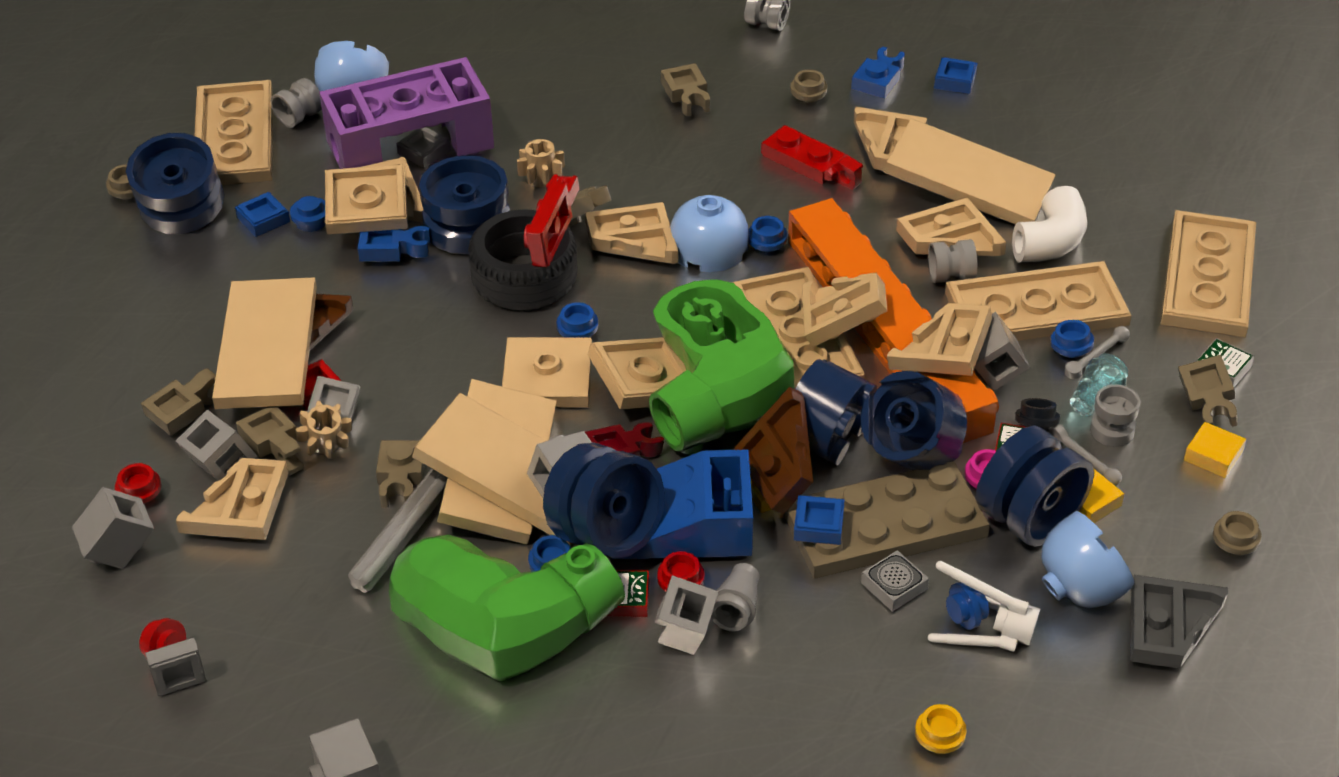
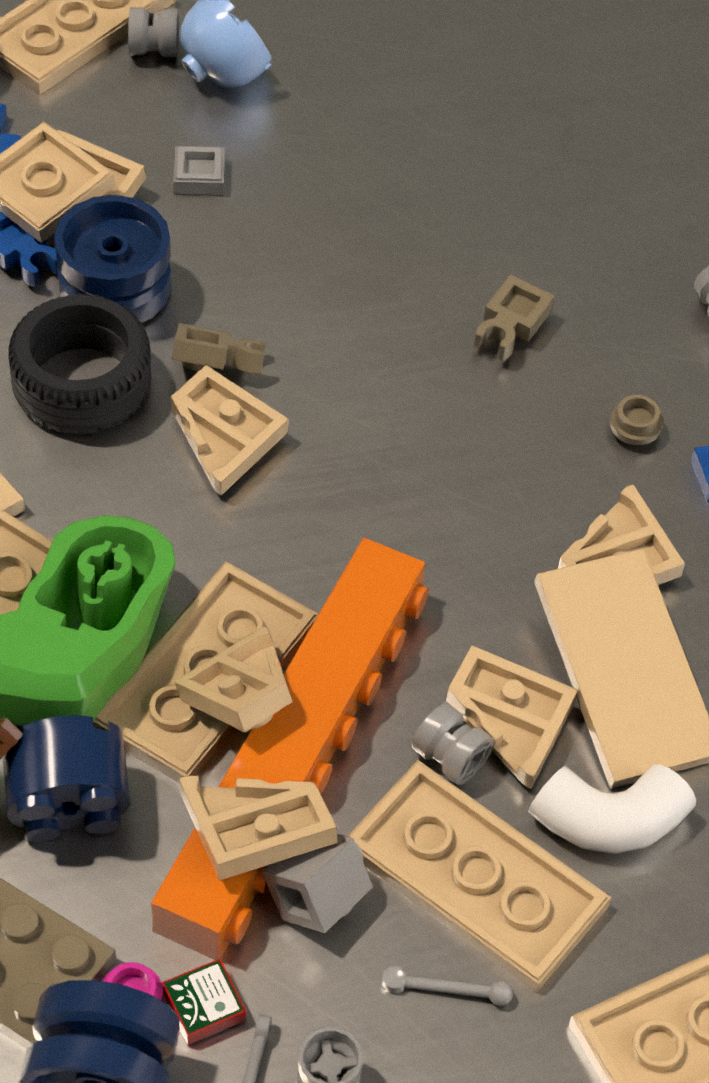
camera: 45 degrees right, 10 degrees up
medium lavender plate [319,57,495,169] -> none
tan gear [517,139,565,188] -> none
red hinge [524,174,579,267] -> none
blue plate [556,302,599,338] -> none
light blue cylinder [670,195,749,272] -> none
blue plate [749,216,788,252] -> none
red hinge [761,125,863,190] -> none
dark blue brick [861,371,967,470] -> none
black plate [1015,398,1060,432] -> none
blue plate [1051,320,1094,358] -> none
clear light blue cone [1070,353,1128,417] -> none

